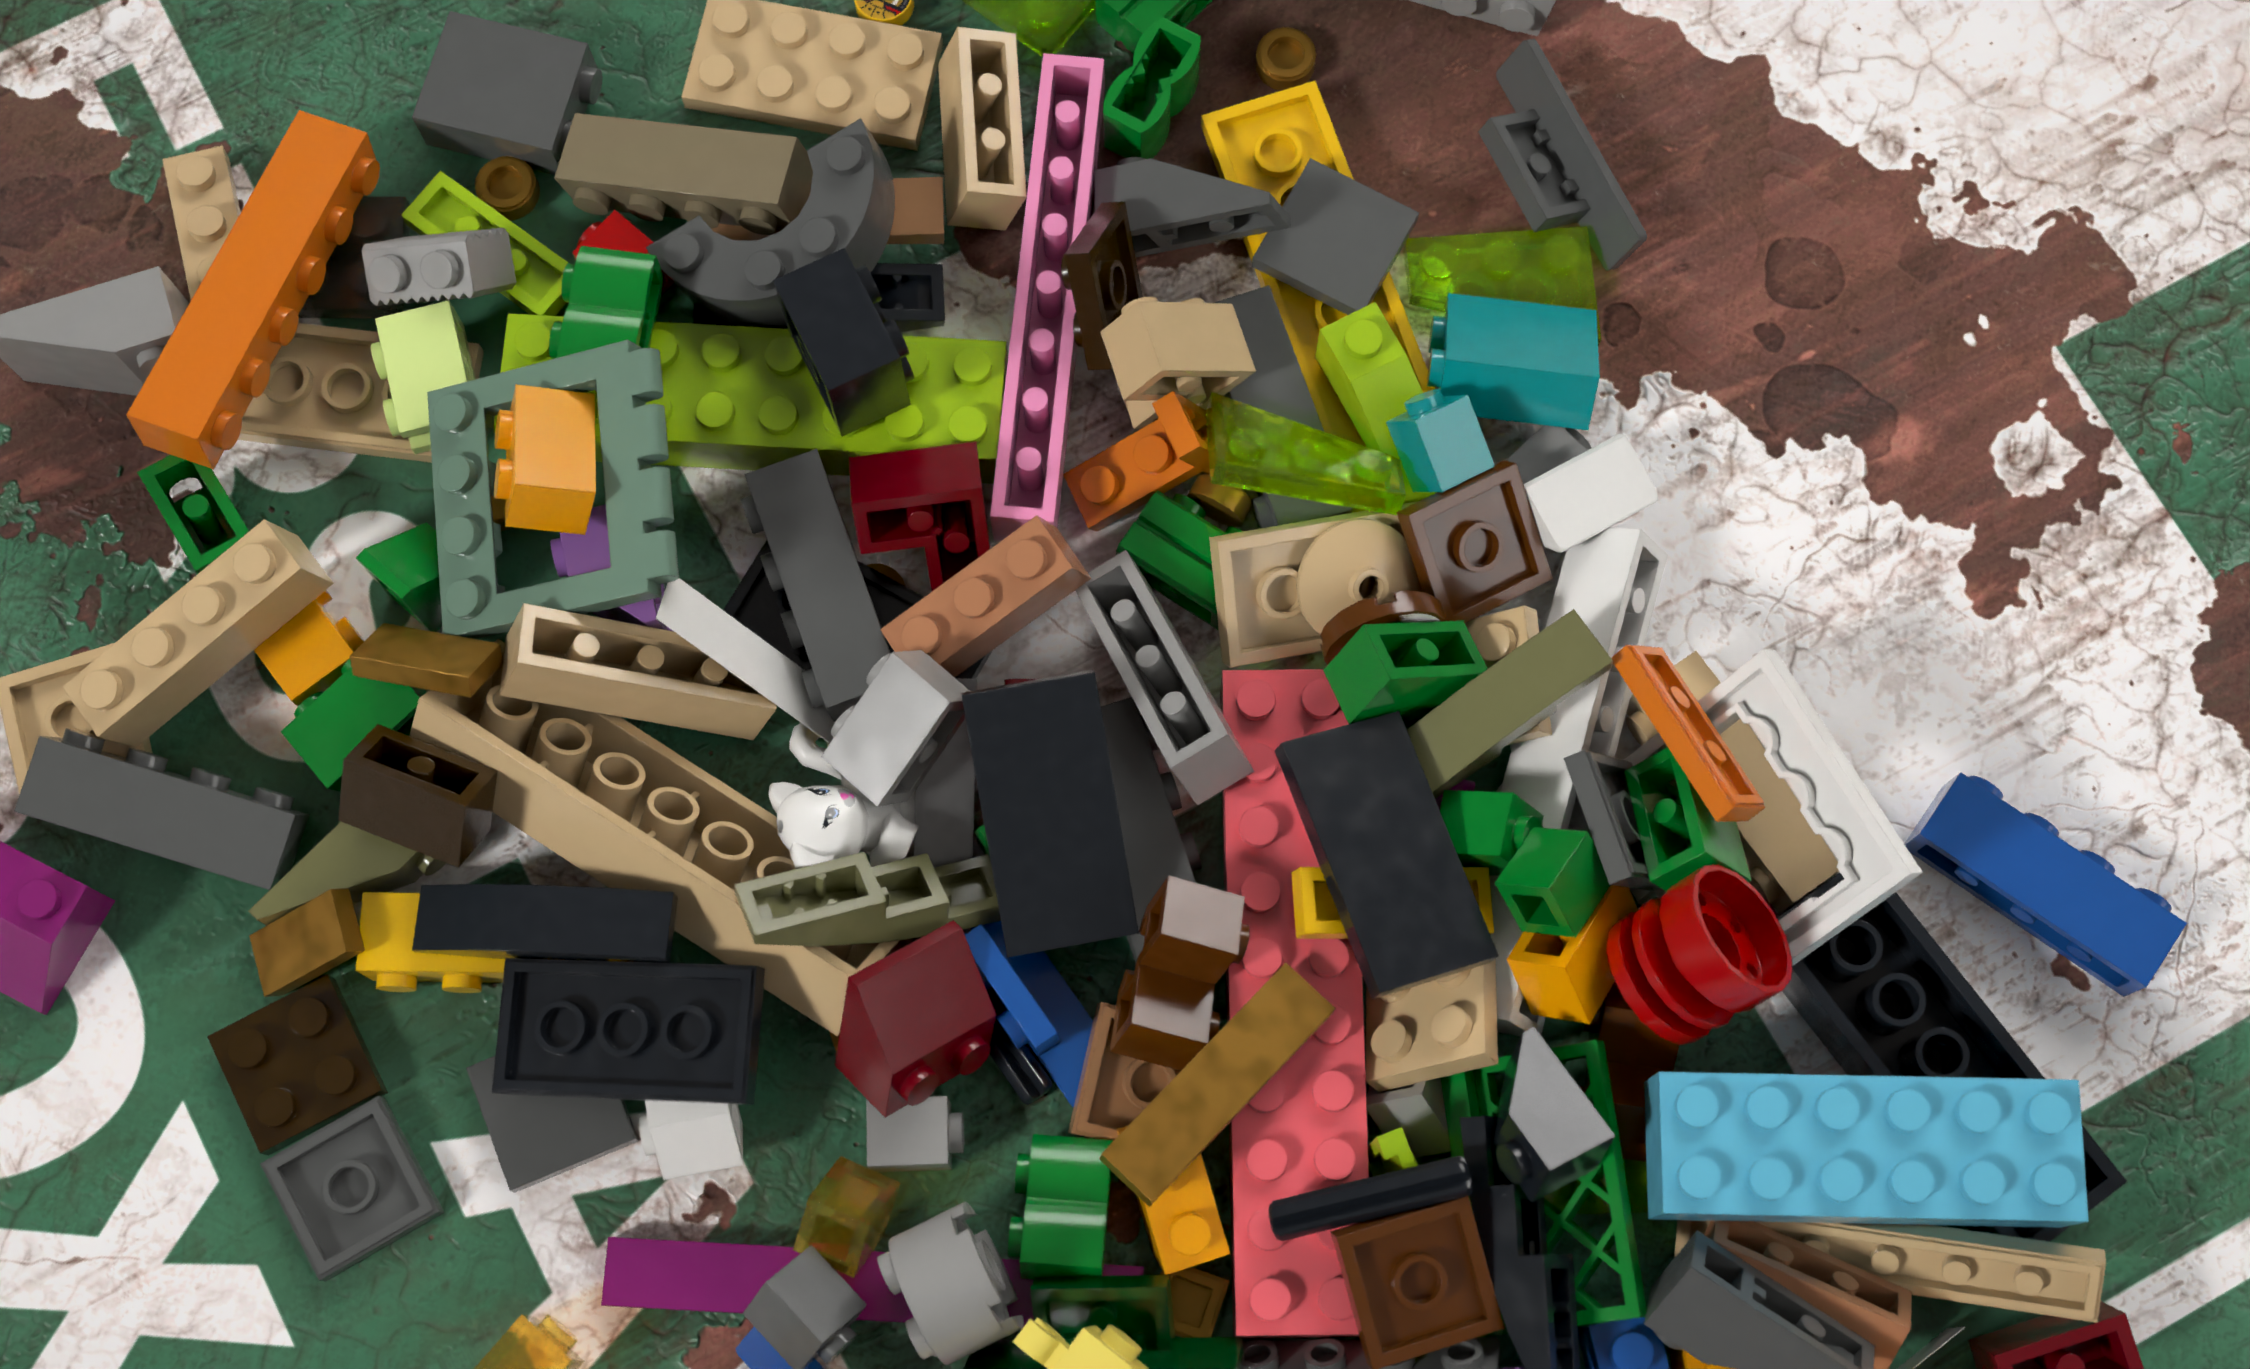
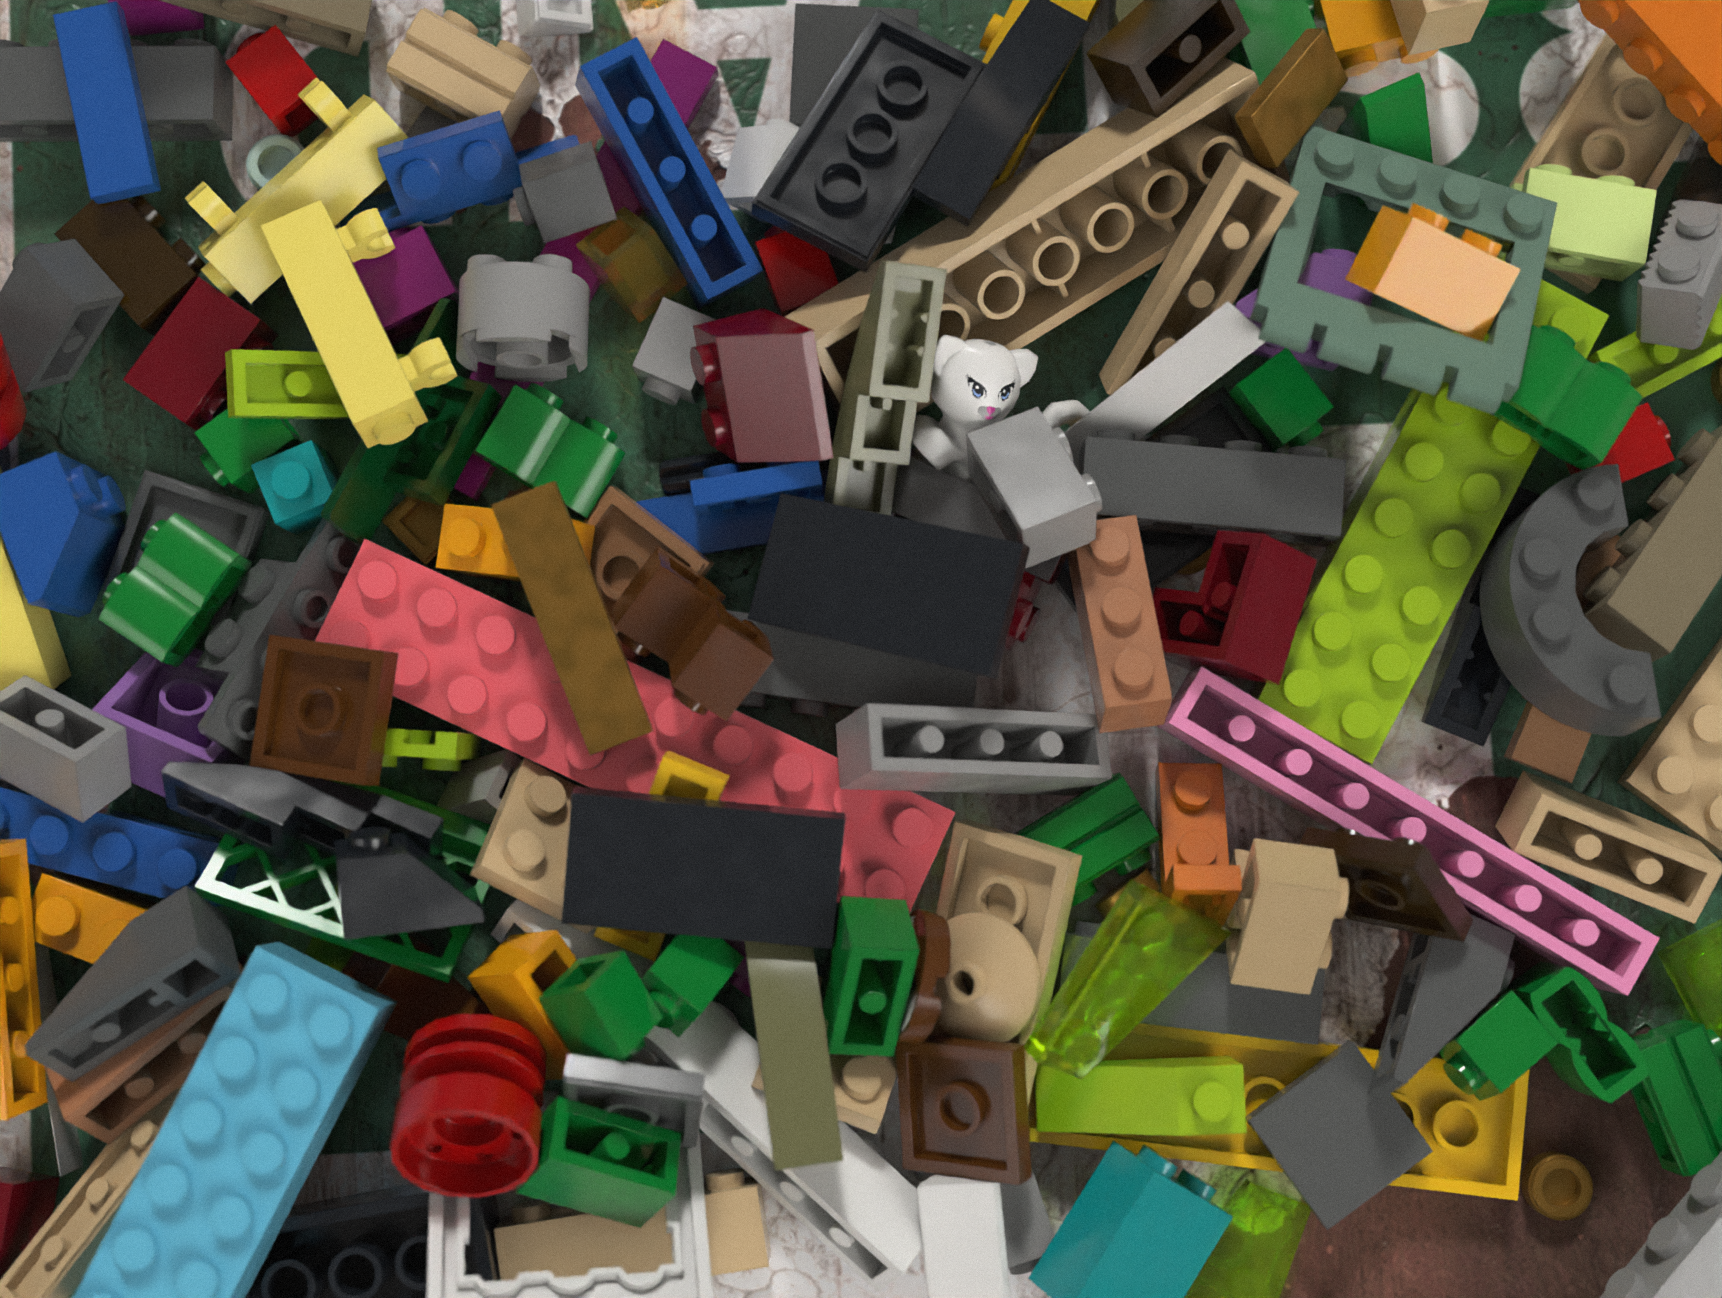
camera: 110 degrees right, 10 degrees up
black brick [773,248,914,437] -> none
black axle [1268,1156,1473,1241] -> none
teal brick [1386,389,1495,492] -> none
orange tile [1611,645,1766,822] -> none
none -> blue brick [575,37,763,310]
none -> red brick [755,226,839,317]
none -> green brick [1229,348,1334,453]
none -> green brick [1438,991,1558,1101]

